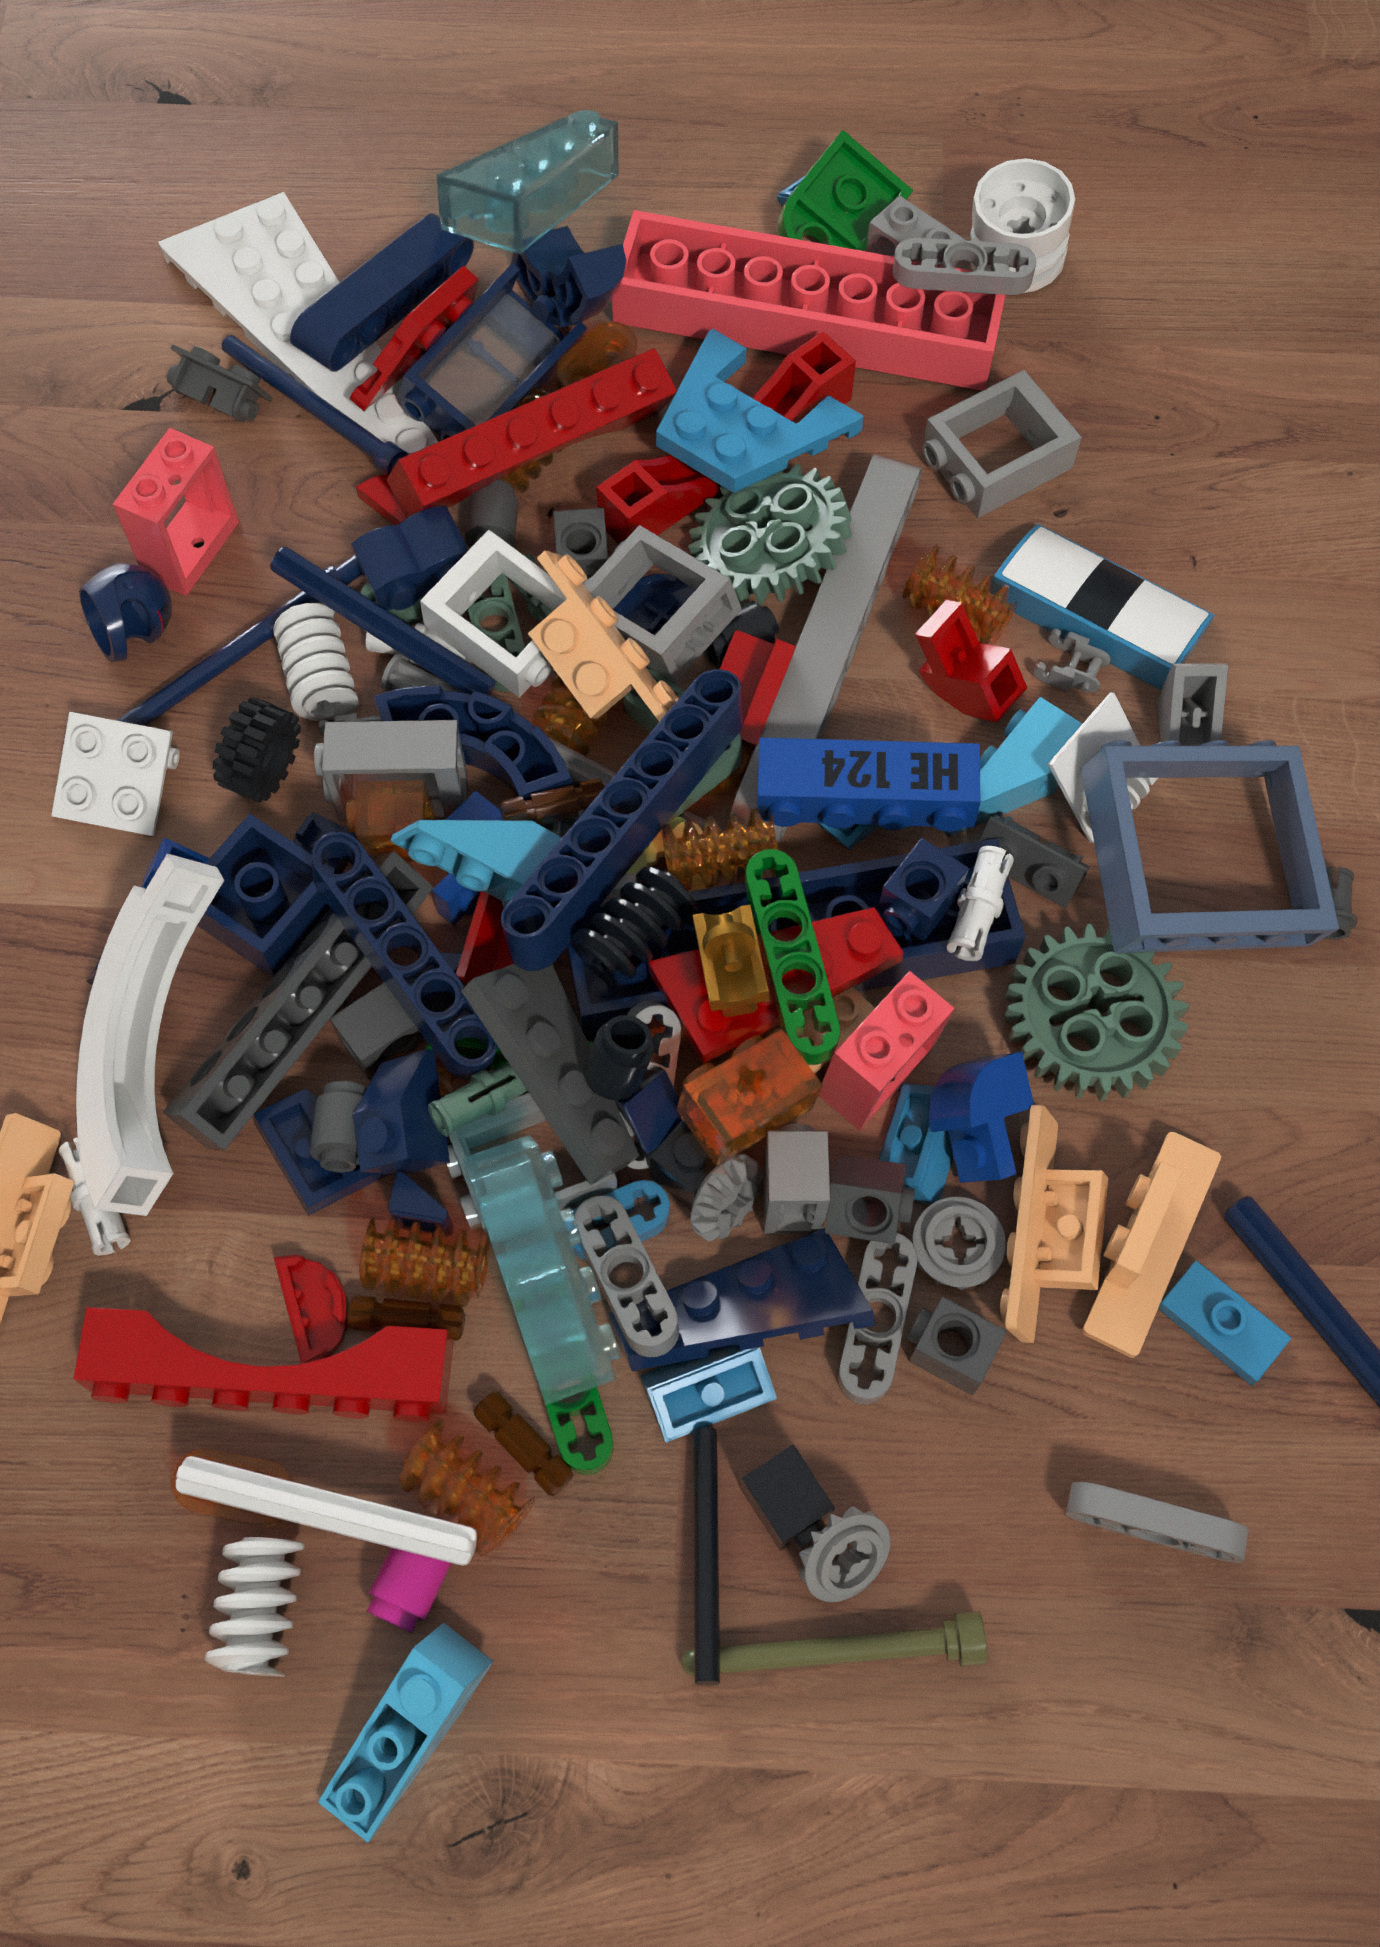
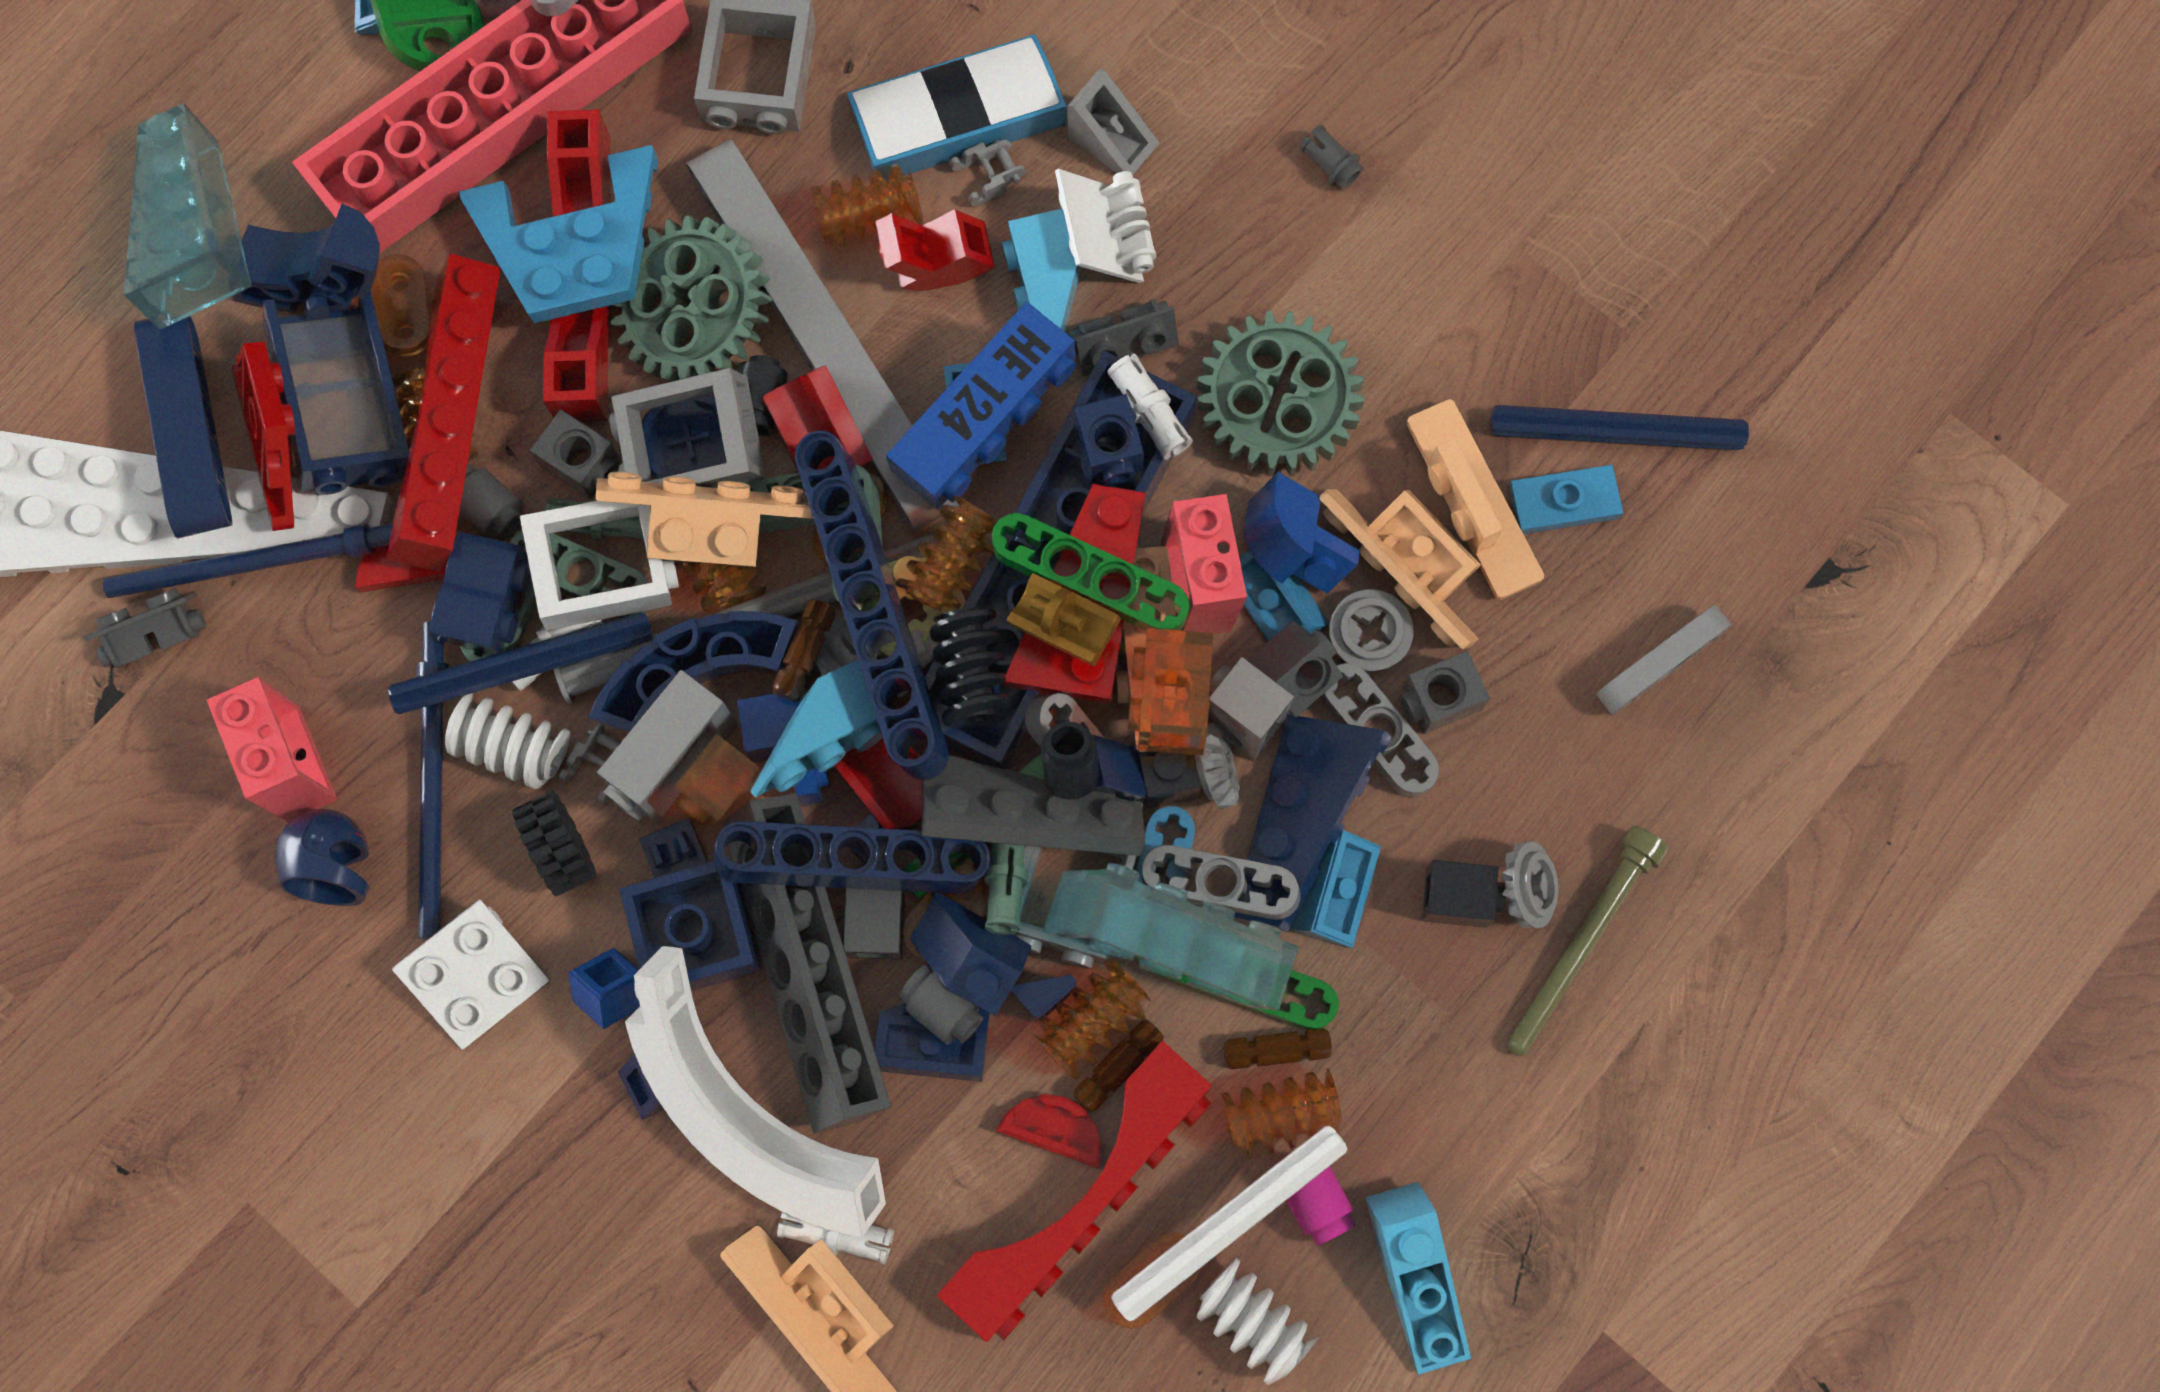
camera: 50 degrees left, 10 degrees up
black bar [693,1427,720,1686] -> none
sand blue window [1080,740,1339,953] -> none

